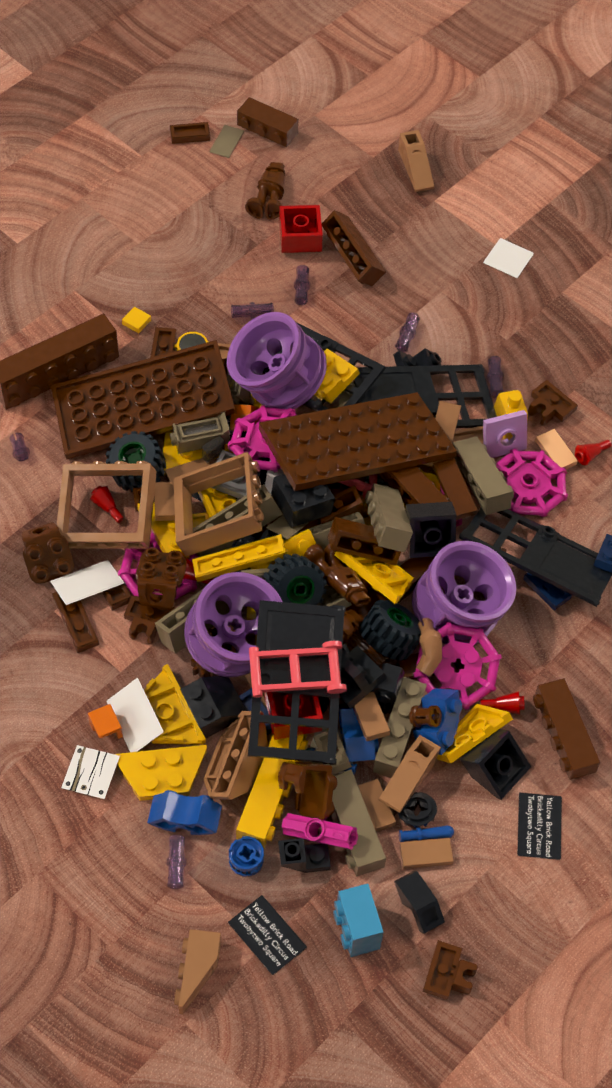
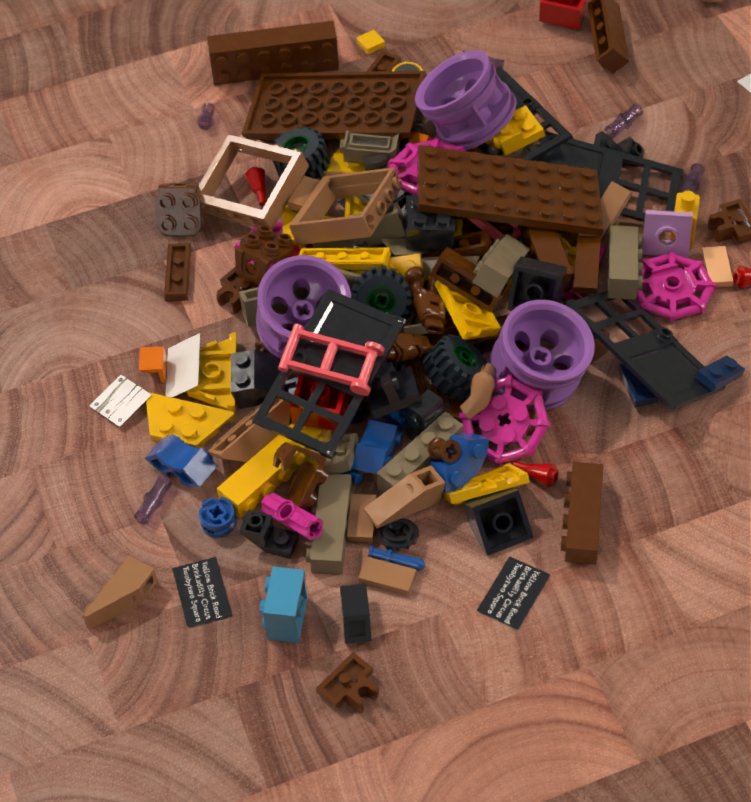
camera: 30 degrees right, 5 degrees down
white sticker [50,560,124,605] -> none
reddish brown tile [102,581,131,611] -> none
pin [294,265,310,305] -> none
medium nougat tile [353,692,390,741] -> none

